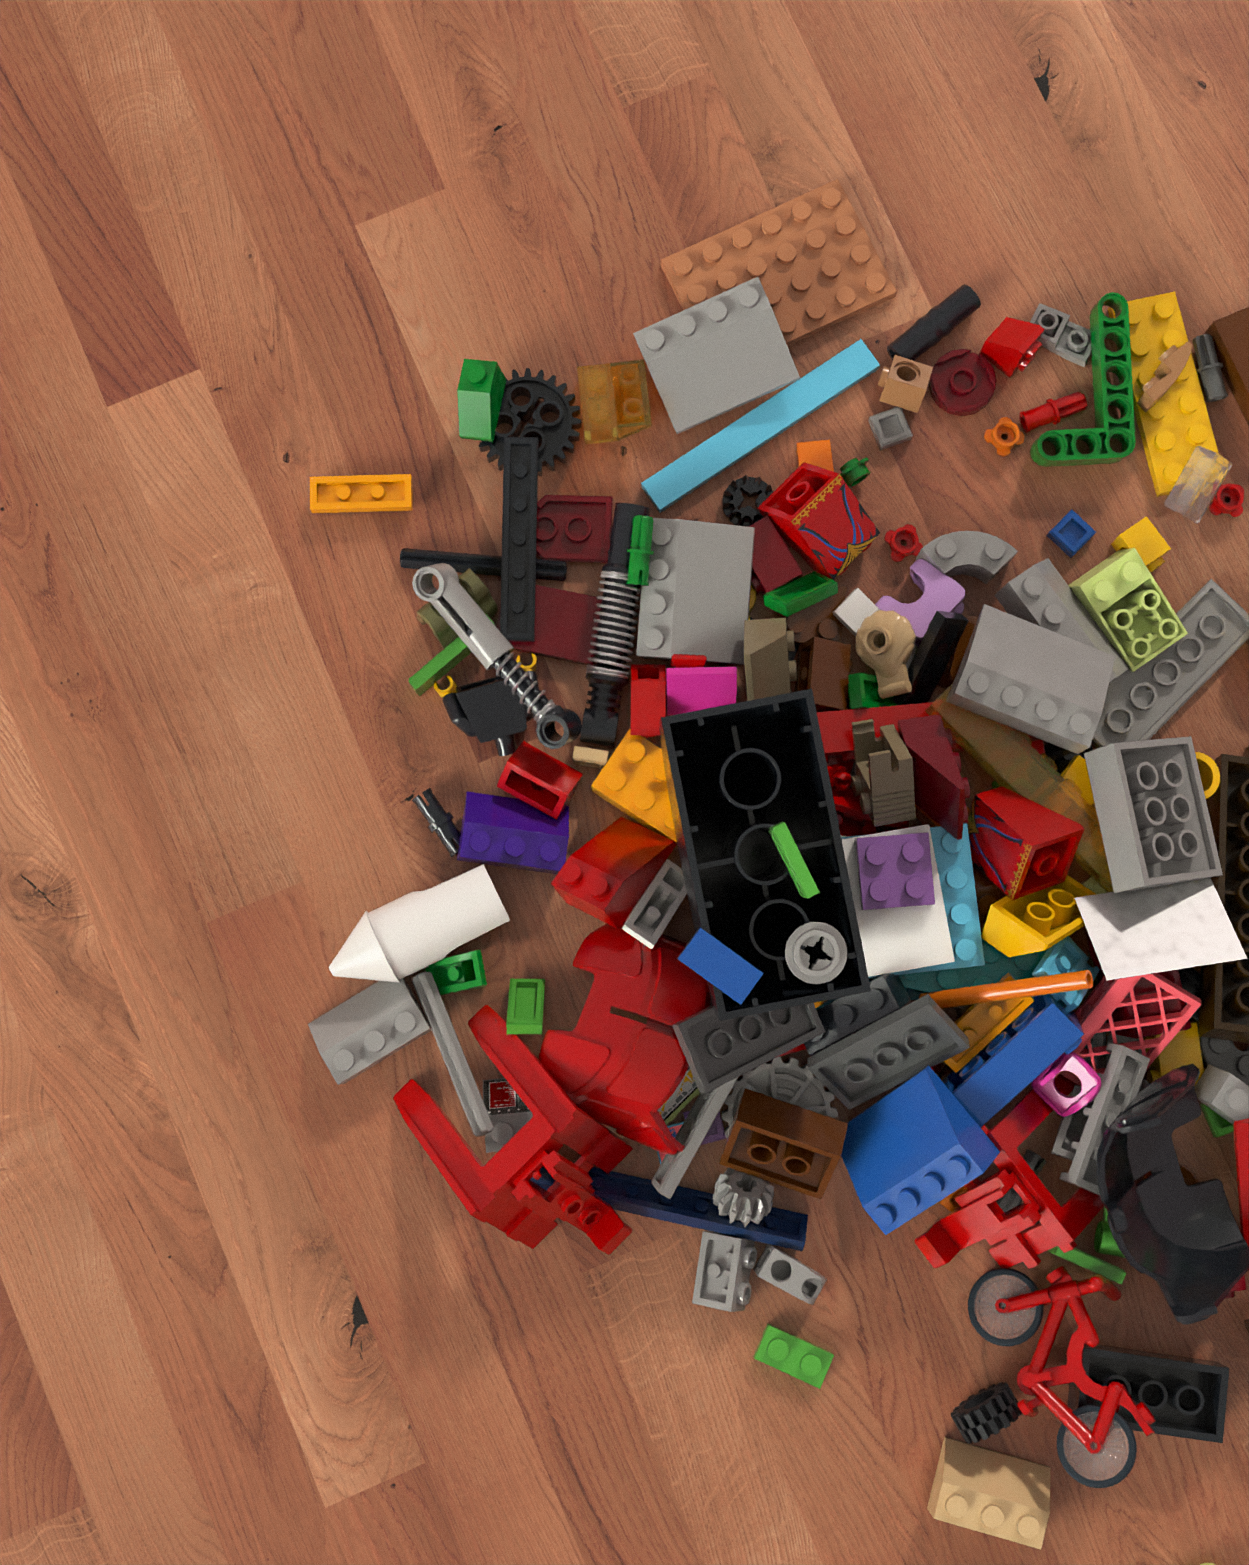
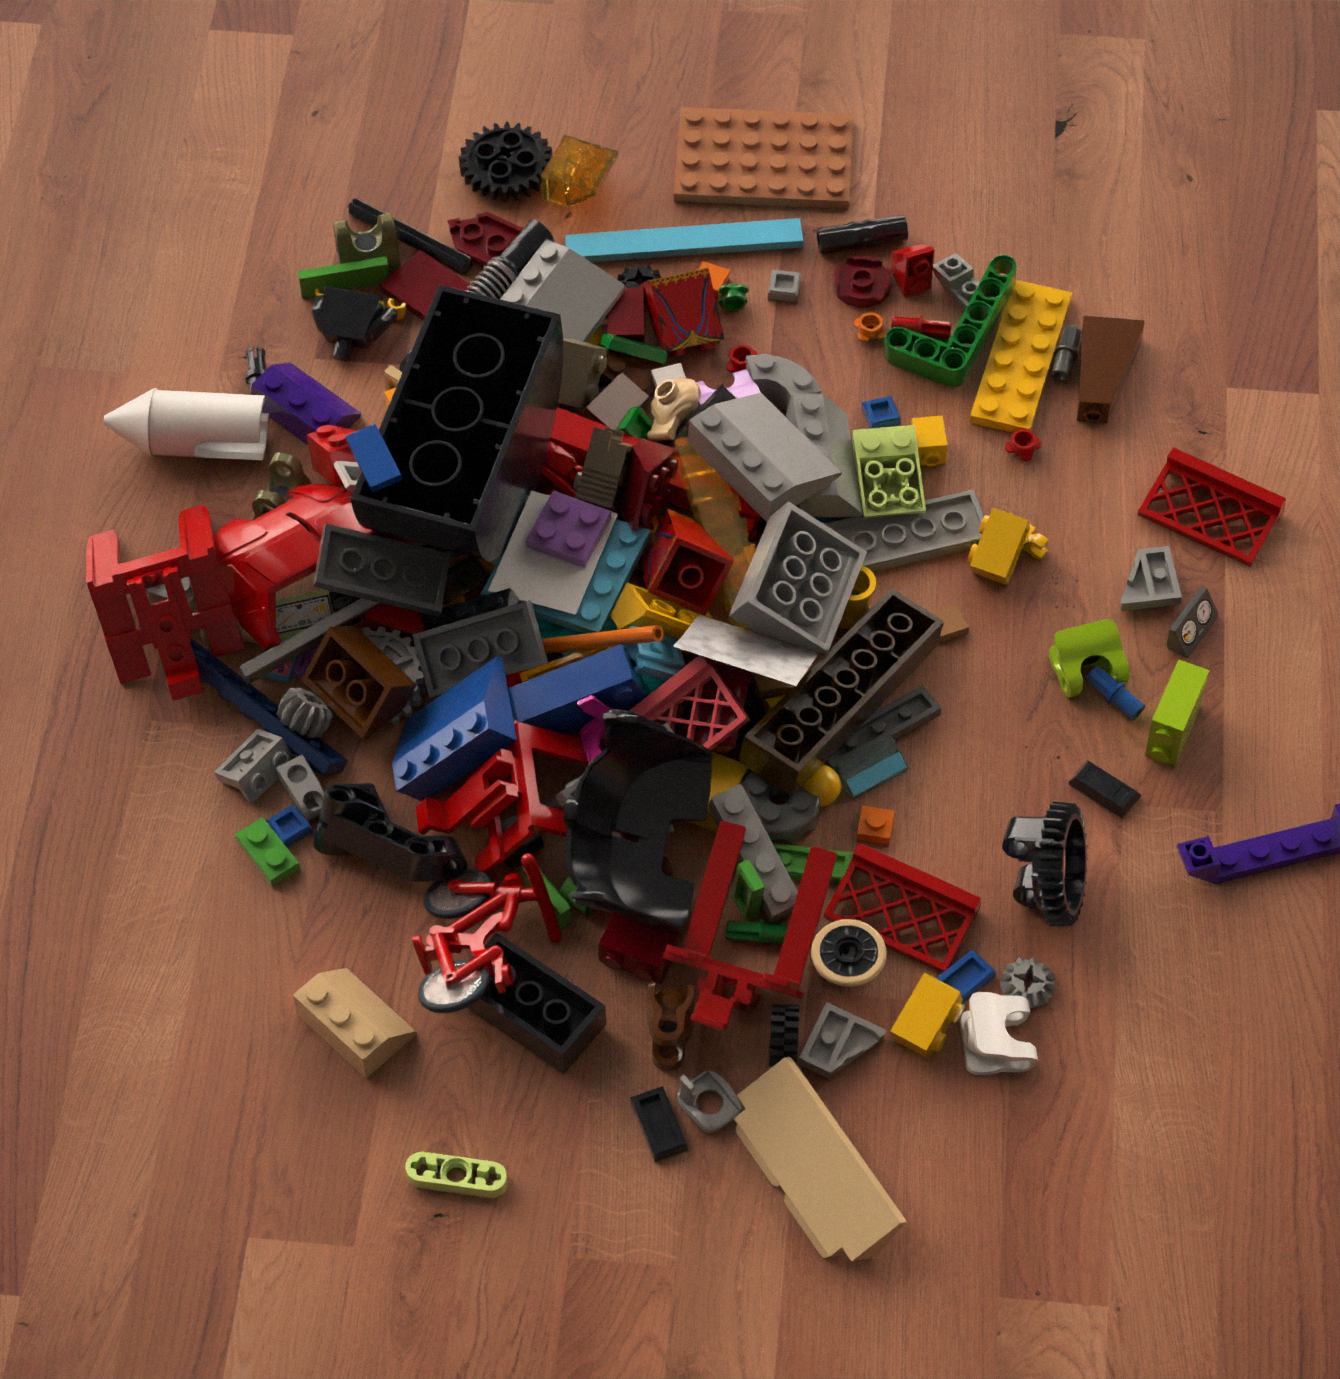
camera: 30 degrees right, 25 degrees down
light grey slope [308,978,432,1085] -> none
light orange plate [310,474,413,513] -> none
piece [412,563,582,749] -> none
light grey axle [412,972,494,1137] -> none
green slope [425,950,487,996] -> none
green slope [457,359,506,442] -> none
red brick [497,741,583,820] -> none
black tile [500,437,539,642] -> none
bright green tile [506,978,545,1035] -> none
green axle [626,515,654,586] -> none
light grey slope [633,277,800,434] -> none
bright green tile [769,822,820,899] -> none
light grey gear [785,922,847,984] -> none
medium nougat brick [877,355,933,413] -> none
black tyre [951,1382,1022,1444] -> none
medium nougat slope [1137,341,1193,413] -> none
clear slope [1164,446,1232,524] -> none
none -> olive piece [252,453,312,521]
none -> blue tile [266,804,313,848]
none -> black connector [313,783,468,882]

